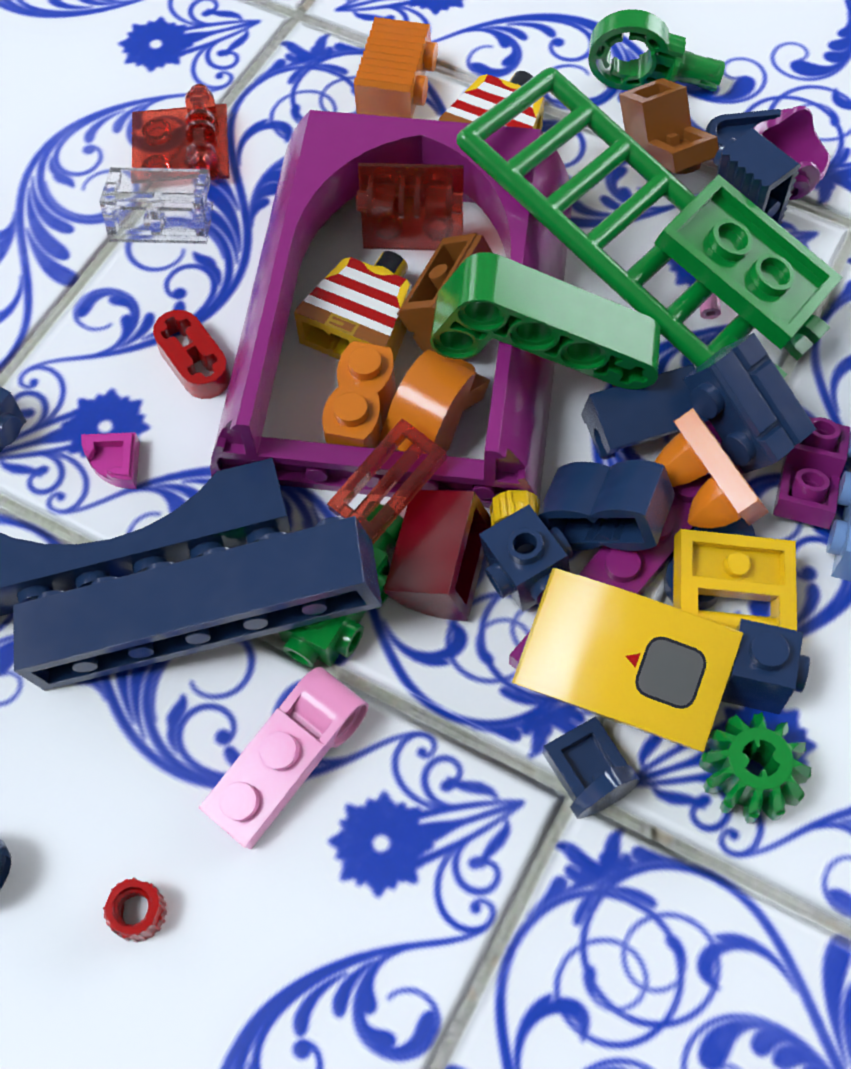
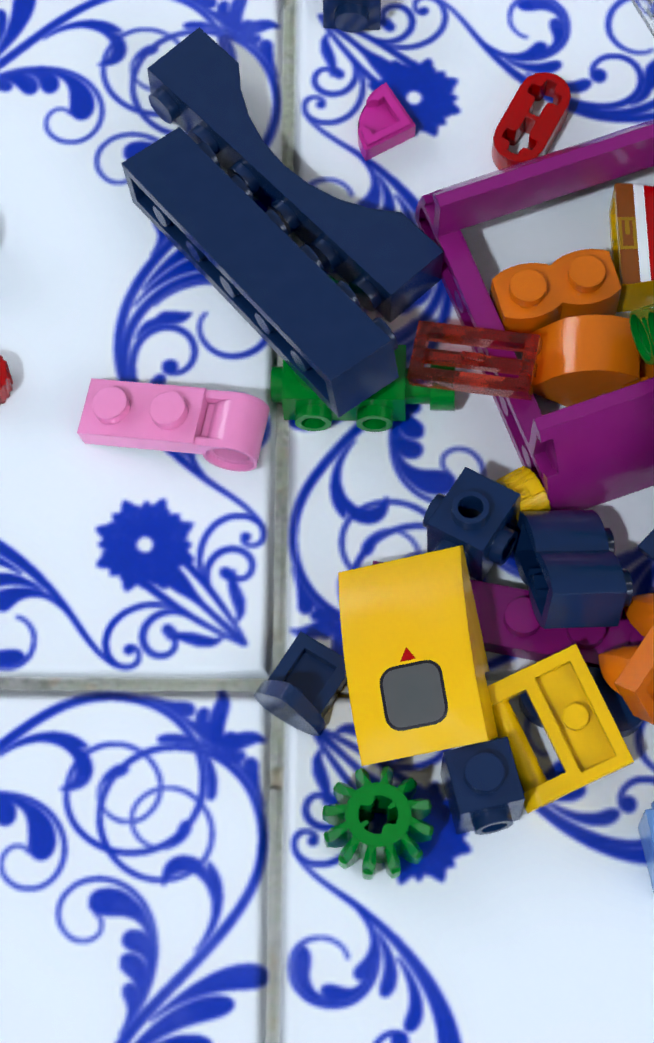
camera: 60 degrees right, 5 degrees up
dark red brick [383,490,491,621] -> none

